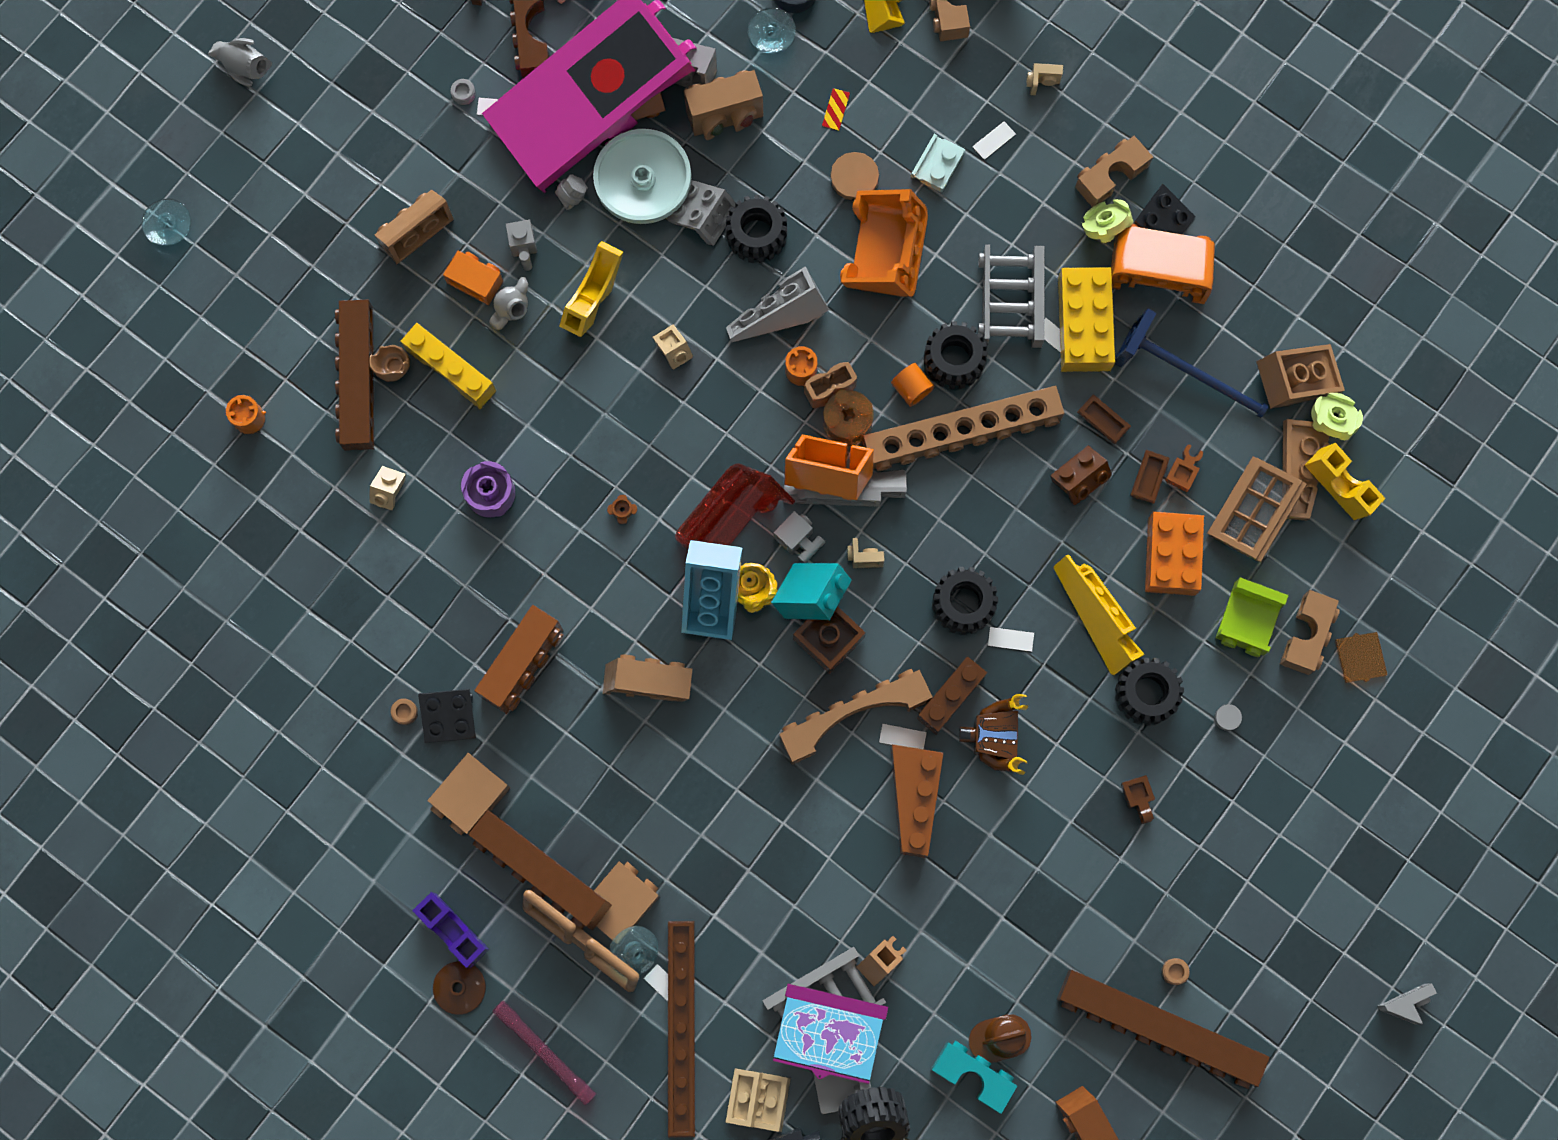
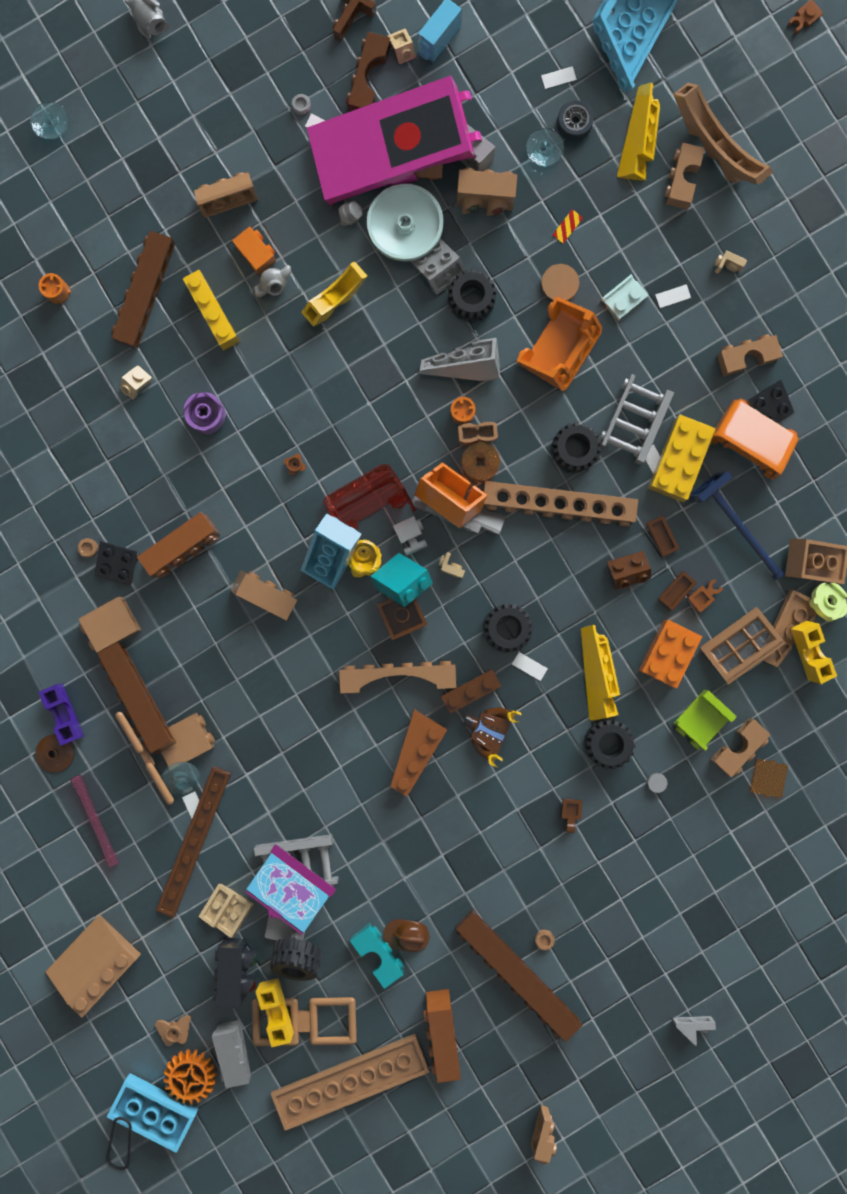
camera: 20 degrees right, 10 degrees up
medium nougat hair [369,345,410,382] -> none
light grey brick [506,219,537,271] -> none
tan bracket [653,324,693,369] -> none
medium nougat brick [856,936,907,986] -> none
white sticker [879,724,927,749] -> none
orange piece [891,363,935,407] -> none
yellowish green plate [1082,199,1133,243] -> none

